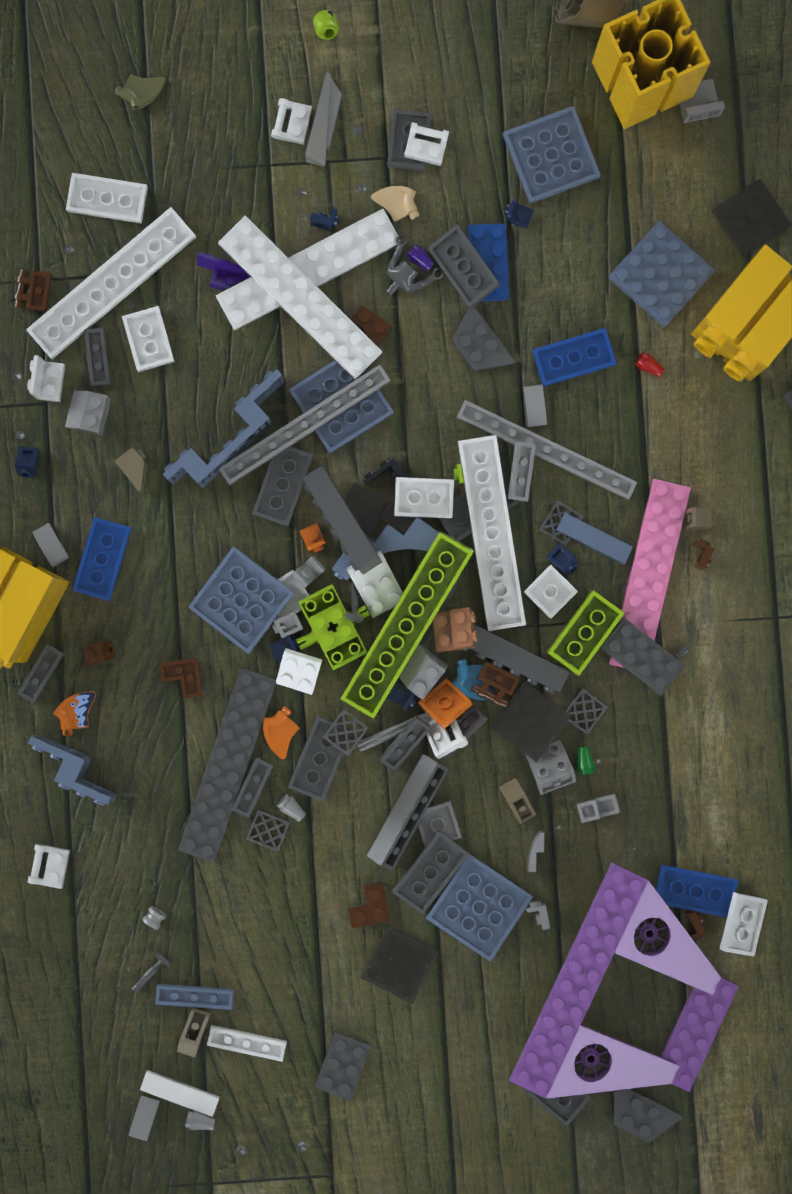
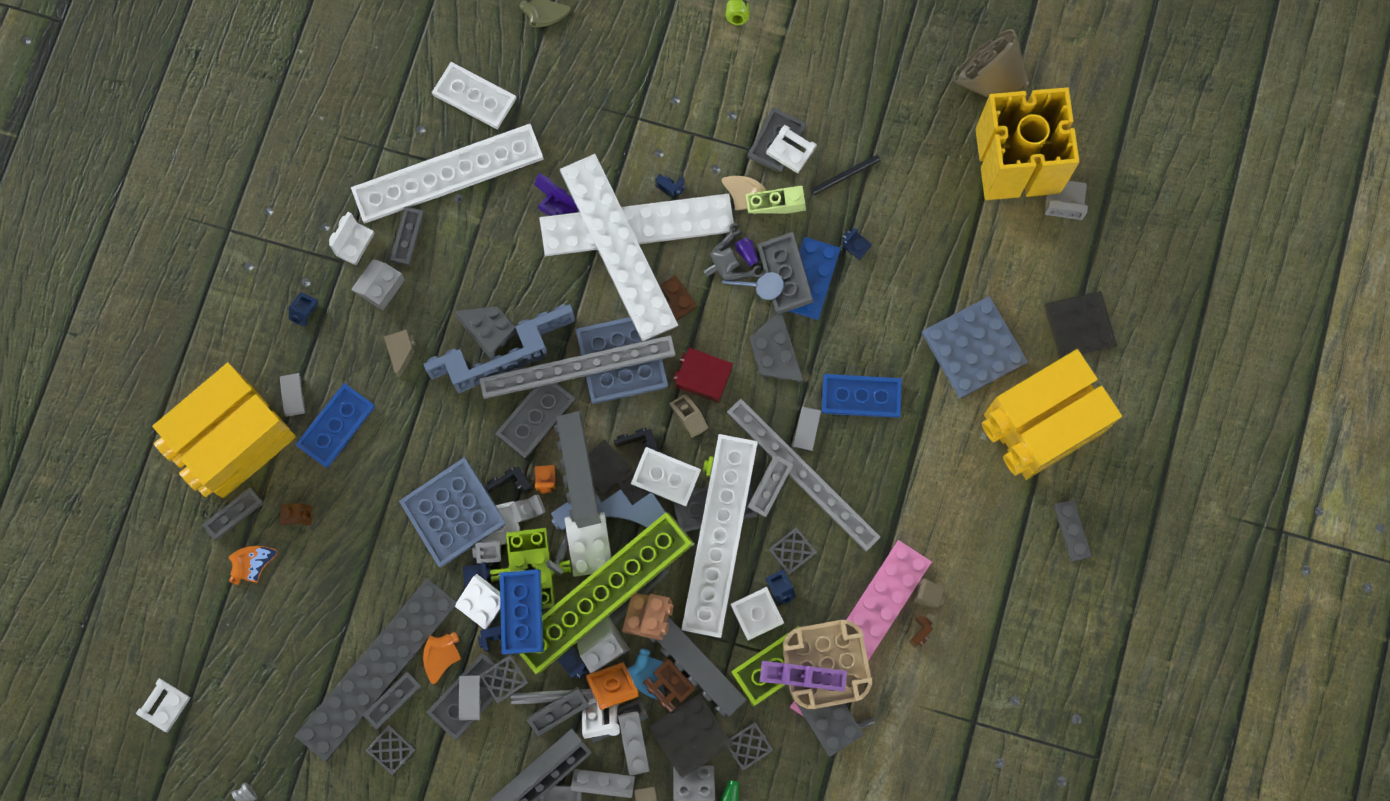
camera: 20 degrees right, 10 degrees down
reddish brown plate [14,270,52,312] -> none
sand blue bracket [28,735,118,806] -> none
white plate [122,306,175,372] -> none
reddish brown plate [159,658,203,699] -> none
white plate [271,98,312,145] -> none
light grey cone [277,794,306,822] -> none
light grey wedge [305,72,342,166] -> none
sand blue plate [502,106,601,204] -> none
sand blue tile [556,513,633,565] -> none
red cone [635,352,665,377] -> none
none -> dark grey wing [455,306,516,358]
none -> light grey slope [459,675,481,720]
none -> dark blue bracket [478,626,501,652]
none -> black bracket [485,467,533,493]
none -> blue plate [500,569,543,655]
none -> light grey plate [571,769,635,798]
none -> light grey plate [618,711,649,776]
none -> dark tan slope [669,394,708,438]
none -> dark red brick [673,347,733,403]
none -> sand blue piece [722,272,784,300]
none -> yellowish green slope [746,186,806,214]
none -> medium lavender slope [760,661,847,691]
none -> tan tile [783,620,872,709]
none -> black bar [811,155,880,195]

